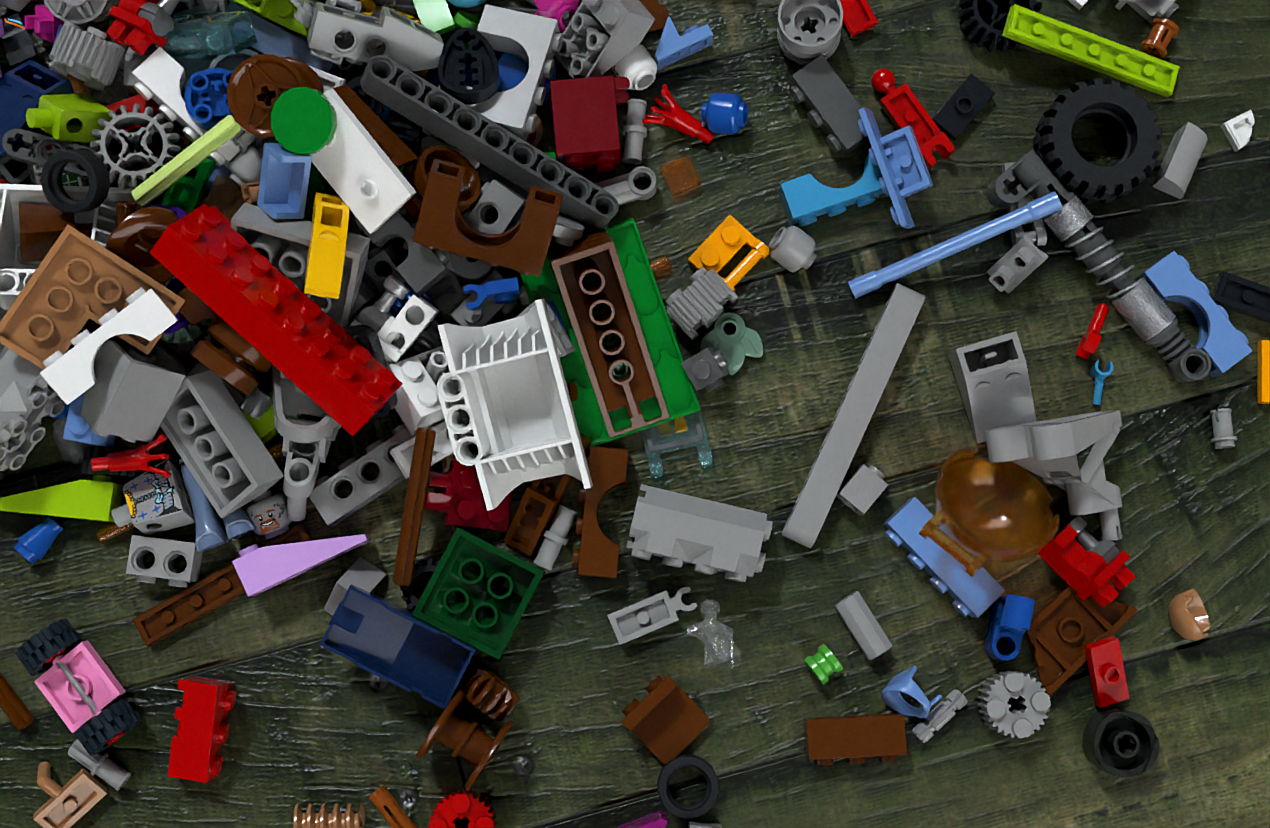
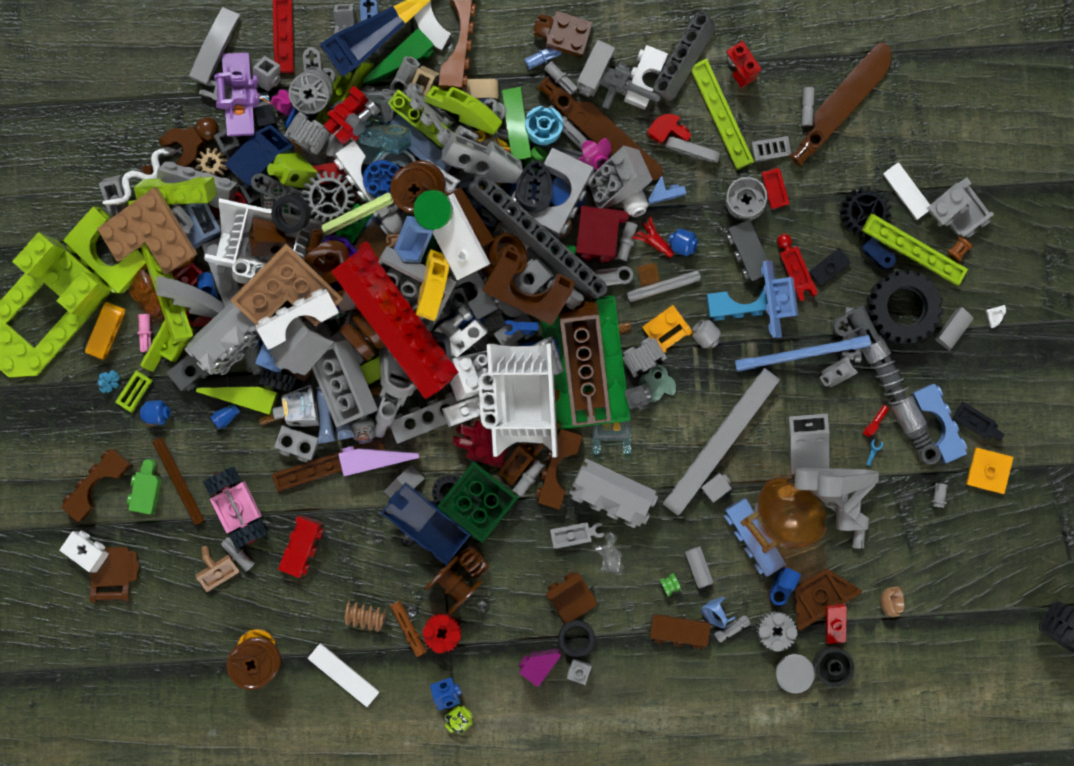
camera: 15 degrees right, 5 degrees up
red piece [91,435,171,478] -> none
dark grey hose [238,386,273,420] -> none
reddish brown axle [393,427,436,586] -> none
red hips [1037,515,1136,608] -> none
none -> light grey axle [627,271,701,302]
none -> light grey tile [775,653,815,693]
none -> dark blue leg [859,237,896,269]

